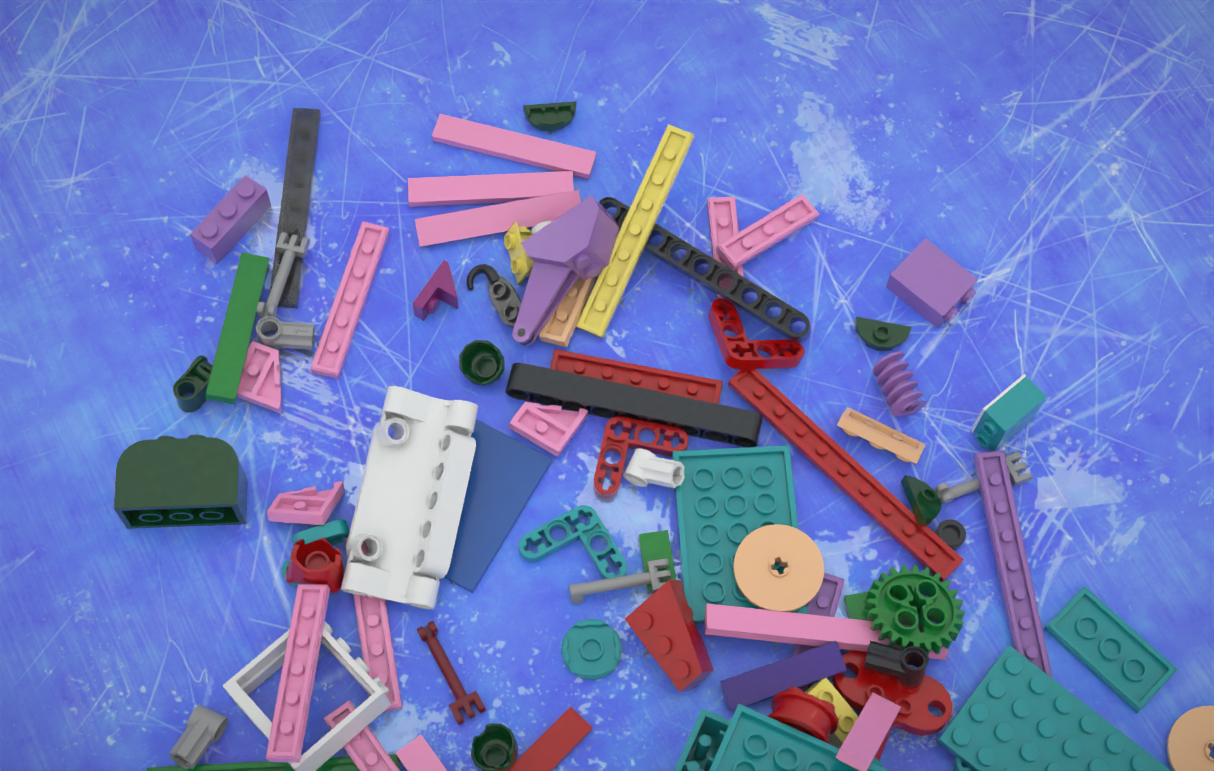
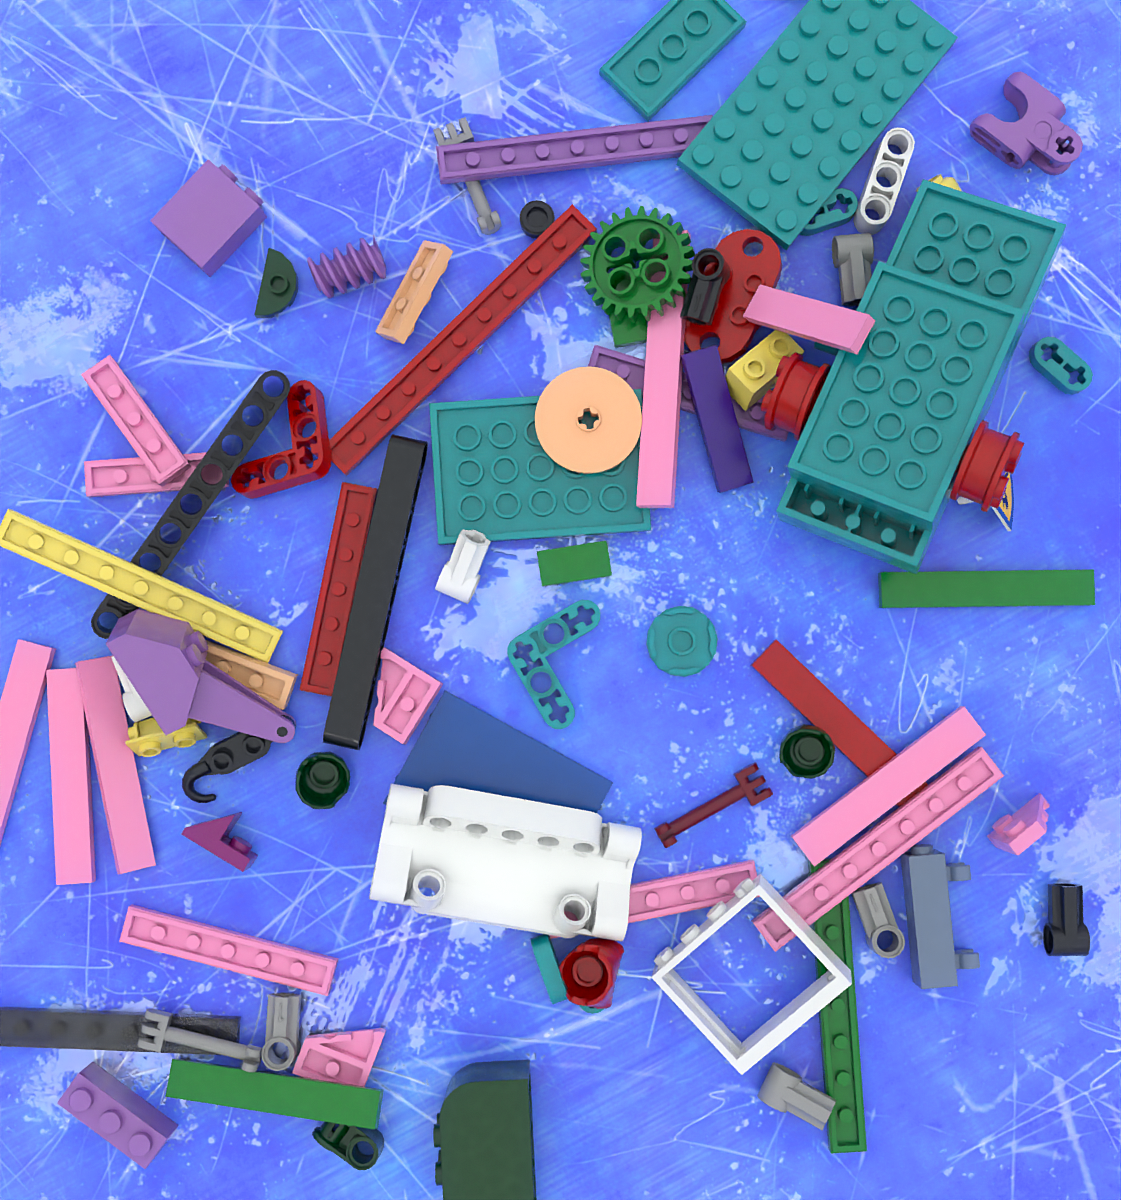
camera: 85 degrees left, 20 degrees up
bright pink tile [266,584,330,763] -> none
bright pink wing [267,481,345,525] -> none
light grey hinge [568,559,671,604] -> none
red beam [593,416,689,499] -> none
red wedge [625,580,714,692] -> none
dark green plate [901,475,941,526] -> none
teal piece [971,374,1047,451] -> none

